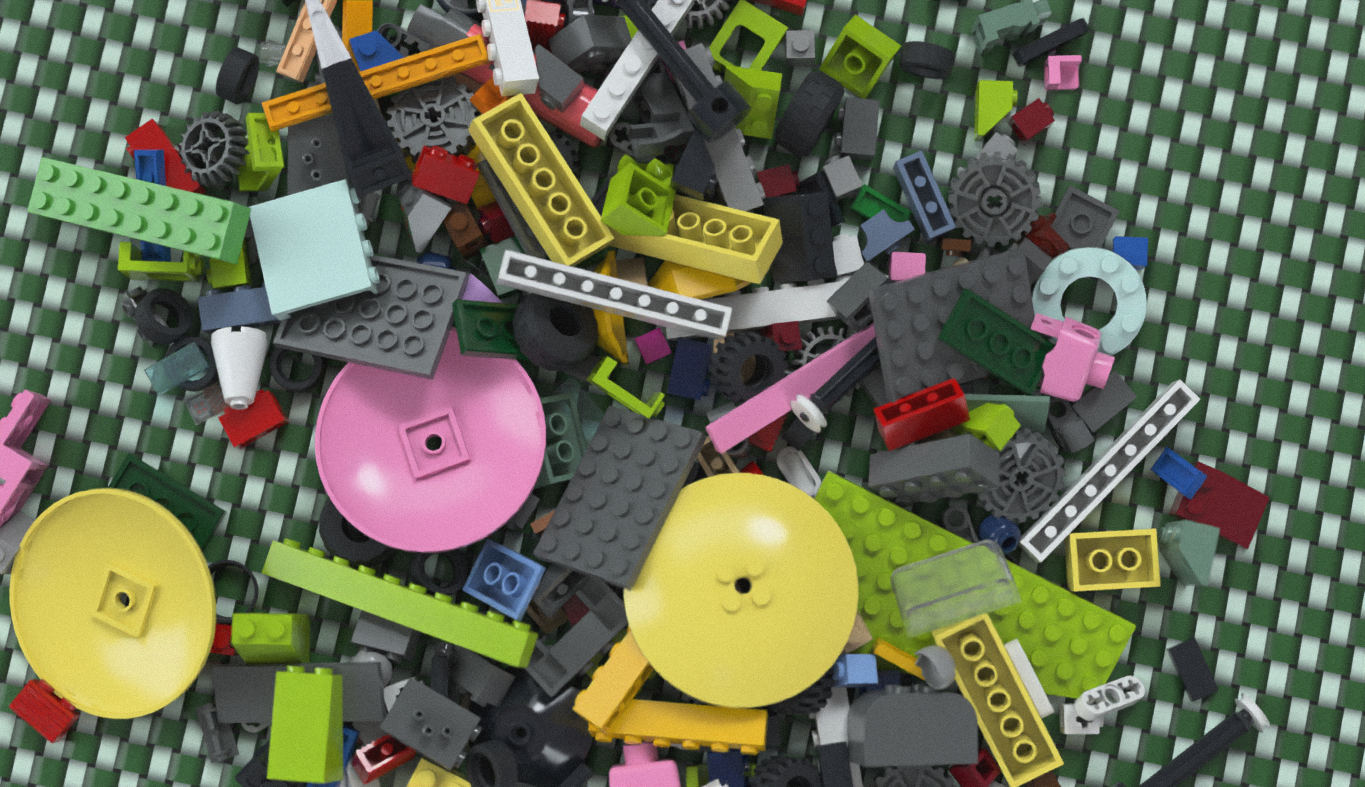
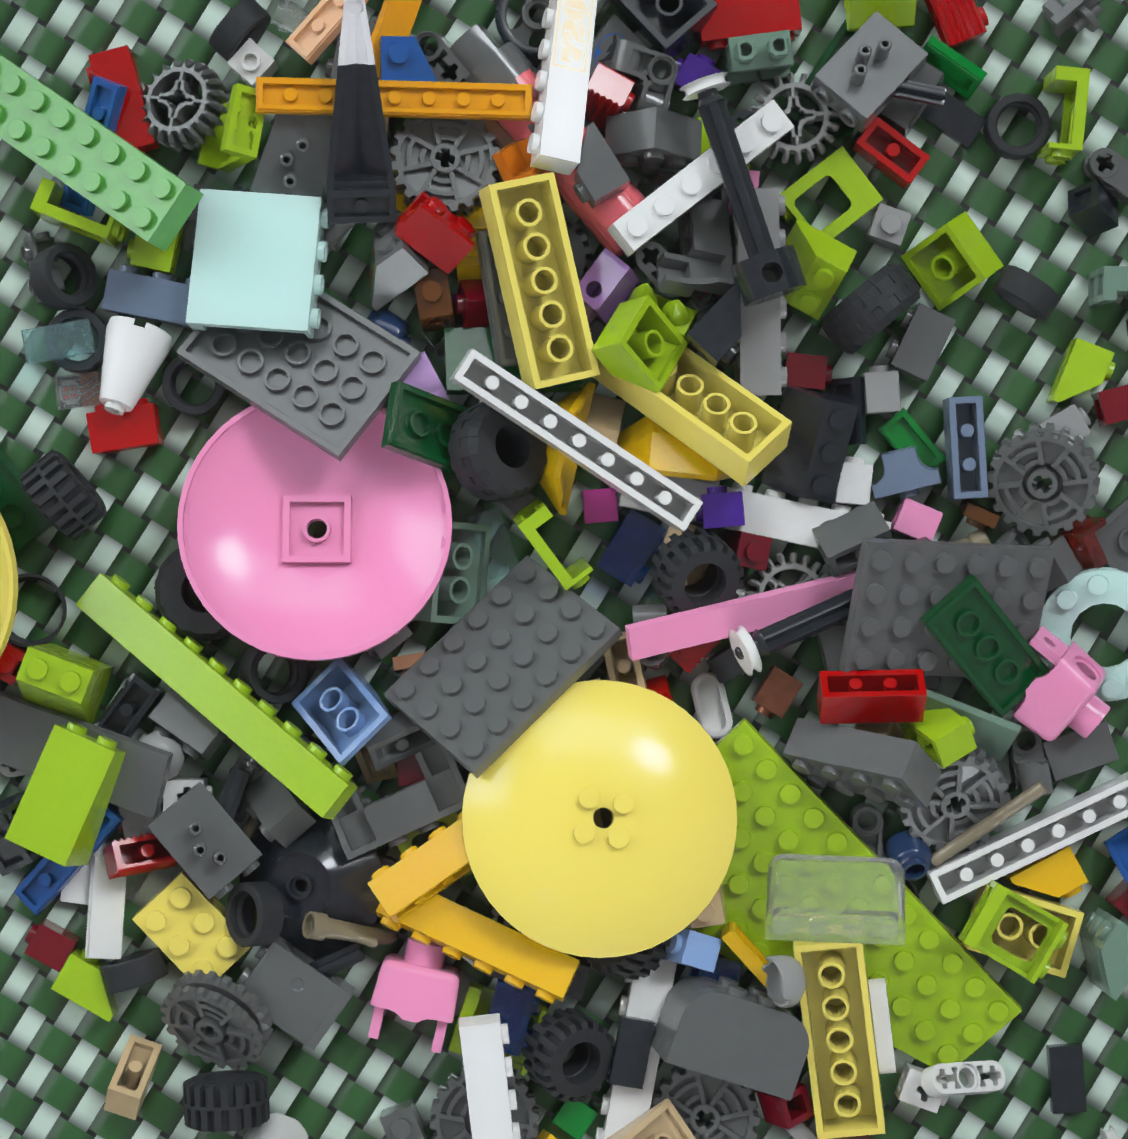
camera: 20 degrees right, 5 degrees up
none -> black tyre [20,449,107,540]
none -> black brick [94,671,165,738]
none -> white brick [227,38,279,88]
none -> dark tan plant [302,911,398,947]
none -> medium lavender torso [579,248,642,325]
none -> dark purple brick [695,486,745,529]
none -> copper brick [751,665,803,719]
none -> dark tan bar [931,781,1048,867]
none -> lime window [958,879,1069,984]
none -> yellow slope [1005,846,1088,899]

